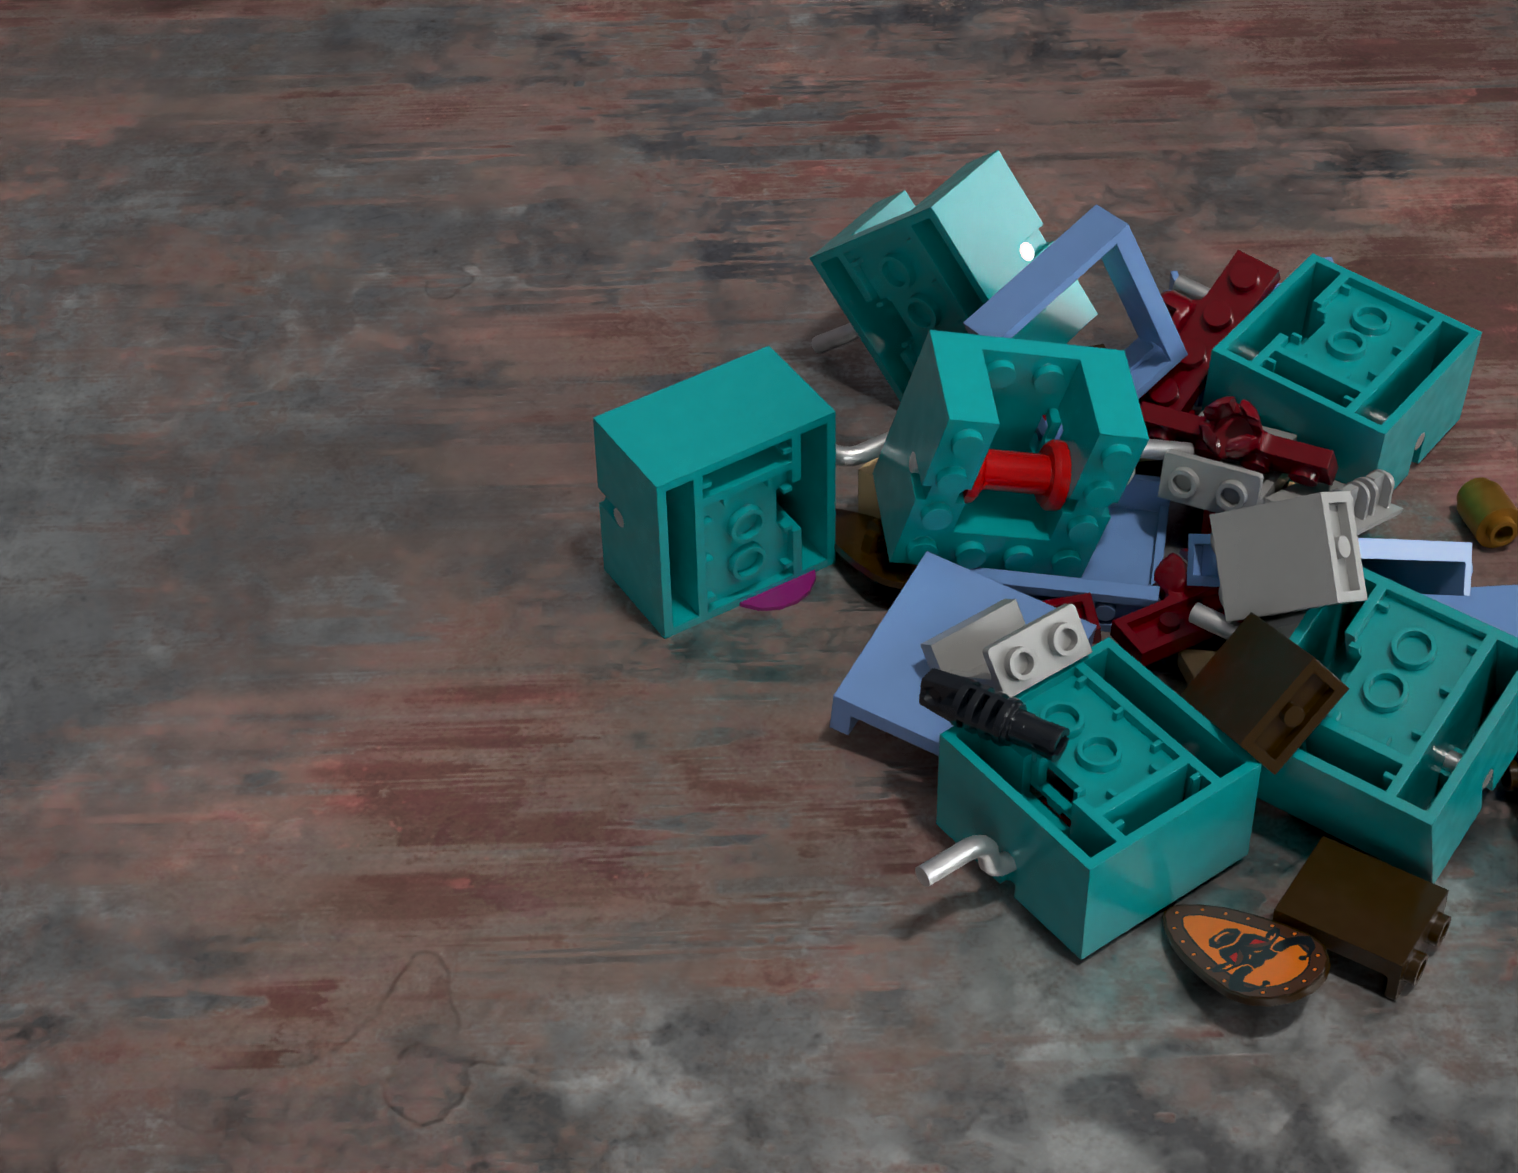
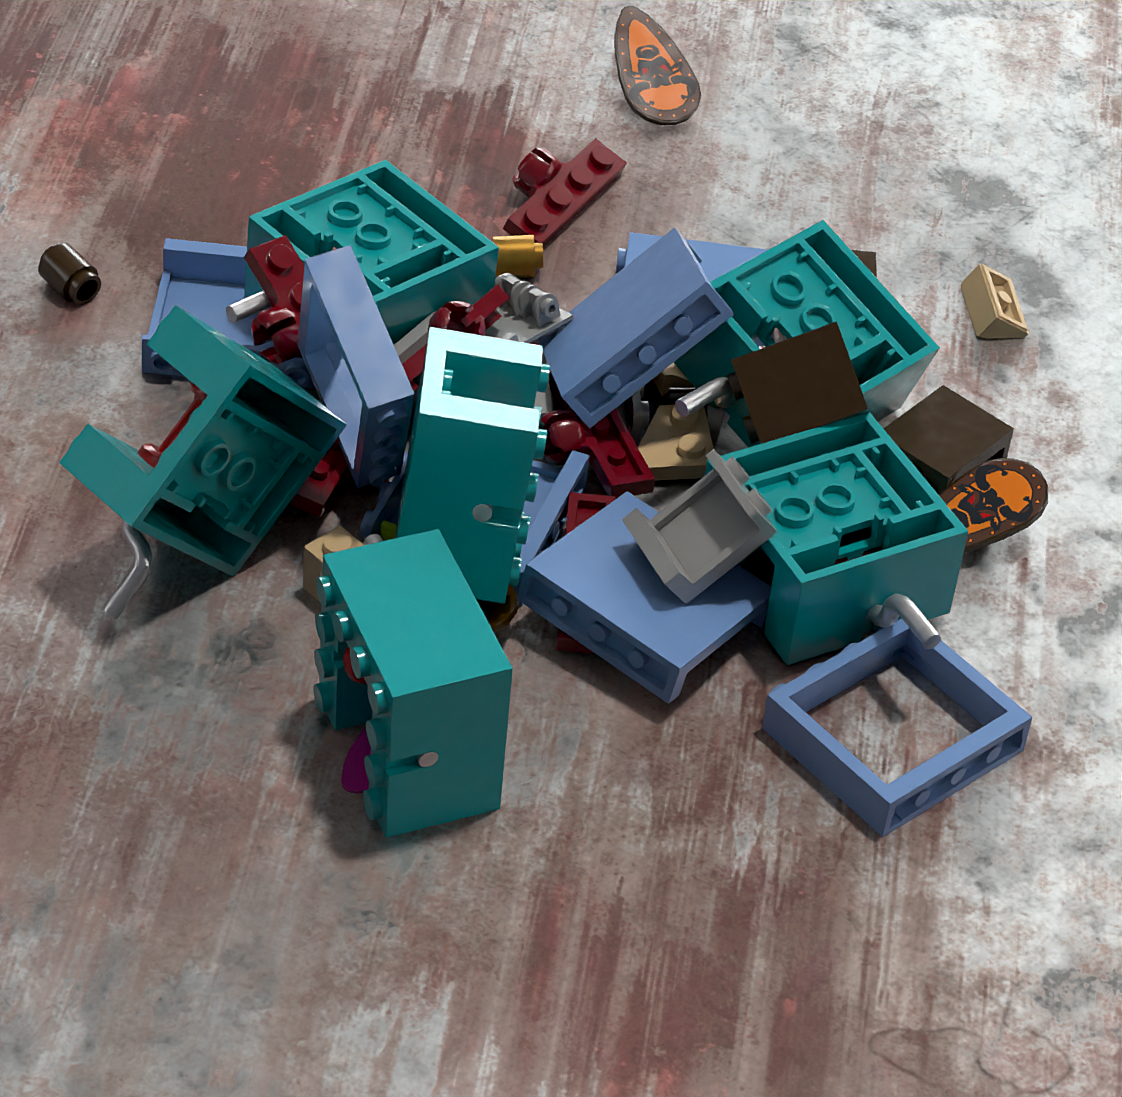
camera: 85 degrees left, 0 degrees up
black hinge [919,668,1070,762] -> none
light grey panel [1209,491,1368,622] -> none
none -> dark brown brick [38,243,101,305]
none -> medium blue window [762,618,1033,837]

